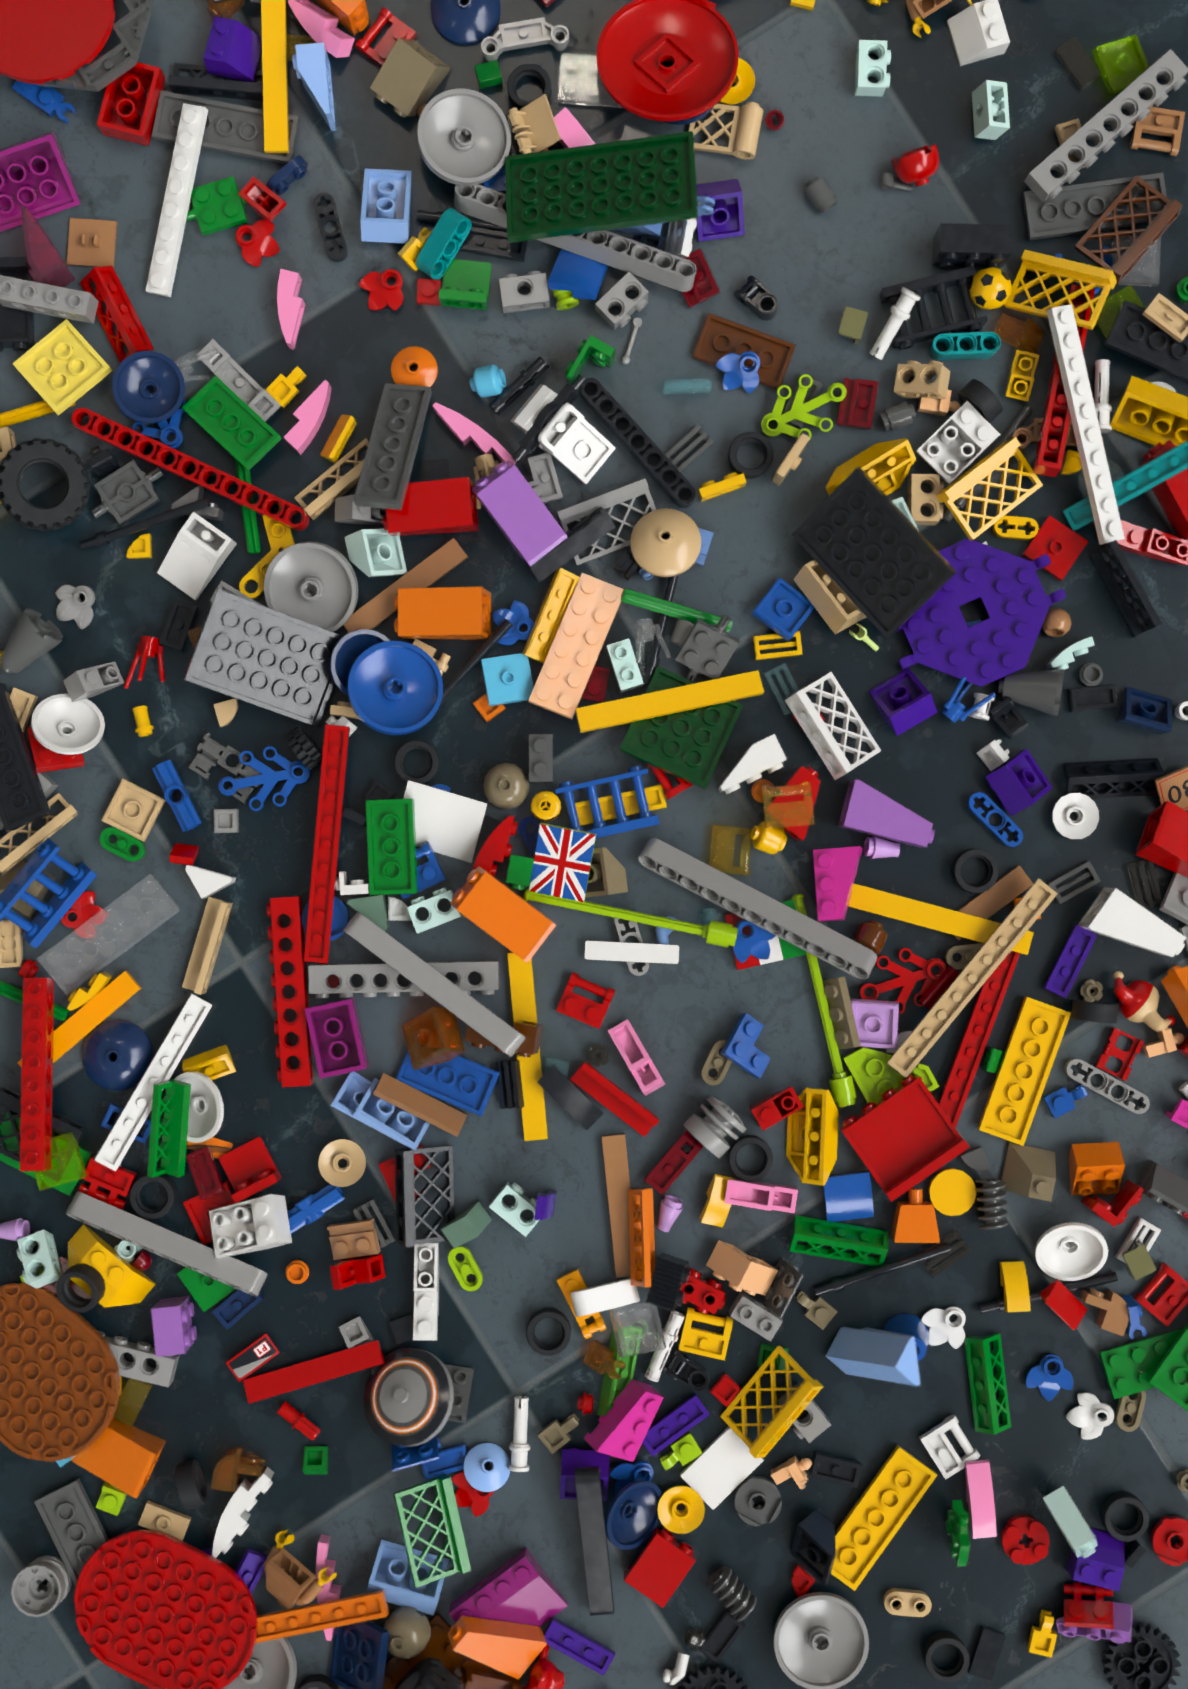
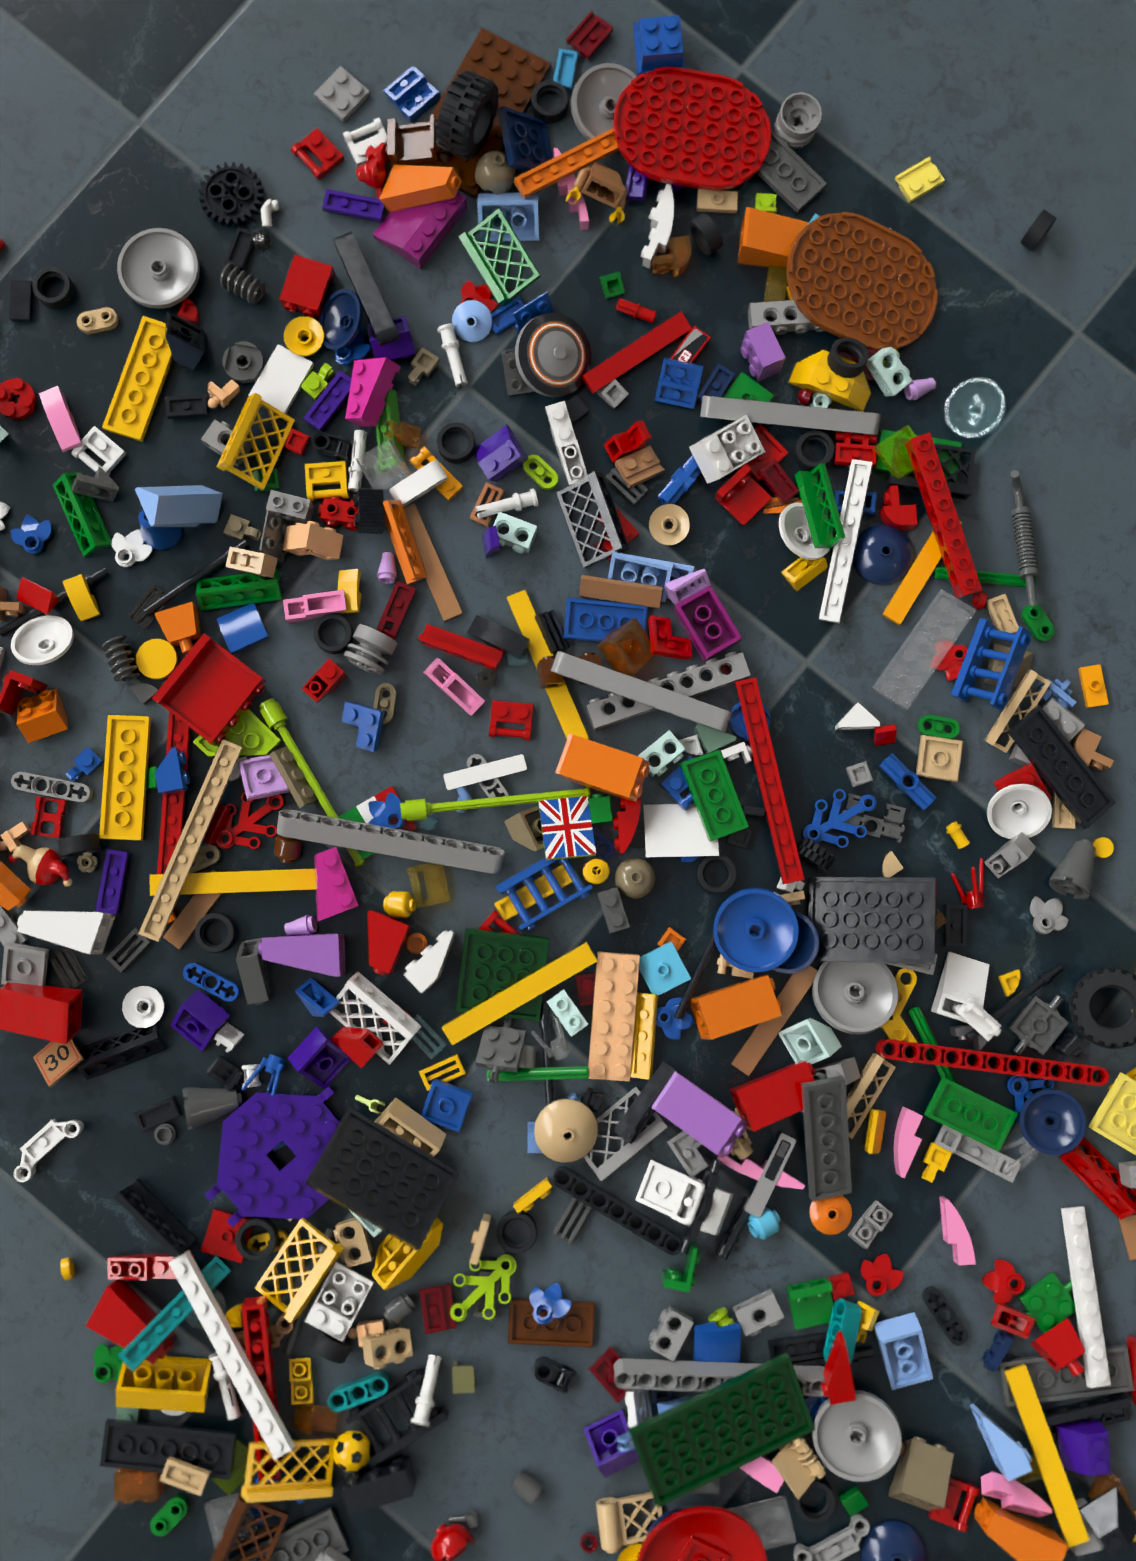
camera: 160 degrees right, 5 degrees down
yellow slope [67,972,113,1011] -> none
tan fence [182,897,233,995] -> none
red brick [267,896,314,1087] -> none
orange plate [285,1260,309,1284] -> none
sand green slope [440,1201,492,1249] -> none
red plate [578,1391,594,1416] -> none
light grey hinge [621,317,642,365] -> none
clear light blue tile [664,379,712,394] -> none
clear yellow plate [762,781,814,829] -> none
yellow wedge [786,1088,839,1186] -> none
green plate [945,1500,970,1567] -> none
dark tan slope [1001,1142,1056,1202] -> none
medium nougat piece [1042,608,1072,637] -> none
light aqua slope [1046,636,1095,670] -> none
dark blue slope [1116,687,1172,734] -> none
none -> flat silver slope [72,467,119,502]
none -> blue slope [155,747,190,795]
none -> tan brick [226,547,278,578]
none -> black tyre [235,1217,279,1261]
none -> dark grey slope [236,938,271,1005]
none -> blue slope [295,978,340,1017]
none -> red slope [331,1026,384,1068]
none -> nougat tile [469,482,505,528]
none -> dark purple slope [475,425,529,482]
none -> white pin [475,488,538,519]
none -> red plate [648,615,692,661]
none -> blue slope [655,358,703,409]
none -> lavender slope [664,569,711,605]
none -> light grey sticker [745,1133,796,1218]
none -> red slope [821,1331,856,1406]
none -> light grey slope [848,1200,893,1249]
none -> red brick [879,485,917,530]
none -> white hinge [956,996,1002,1042]
none -> red torso [1031,1318,1085,1377]

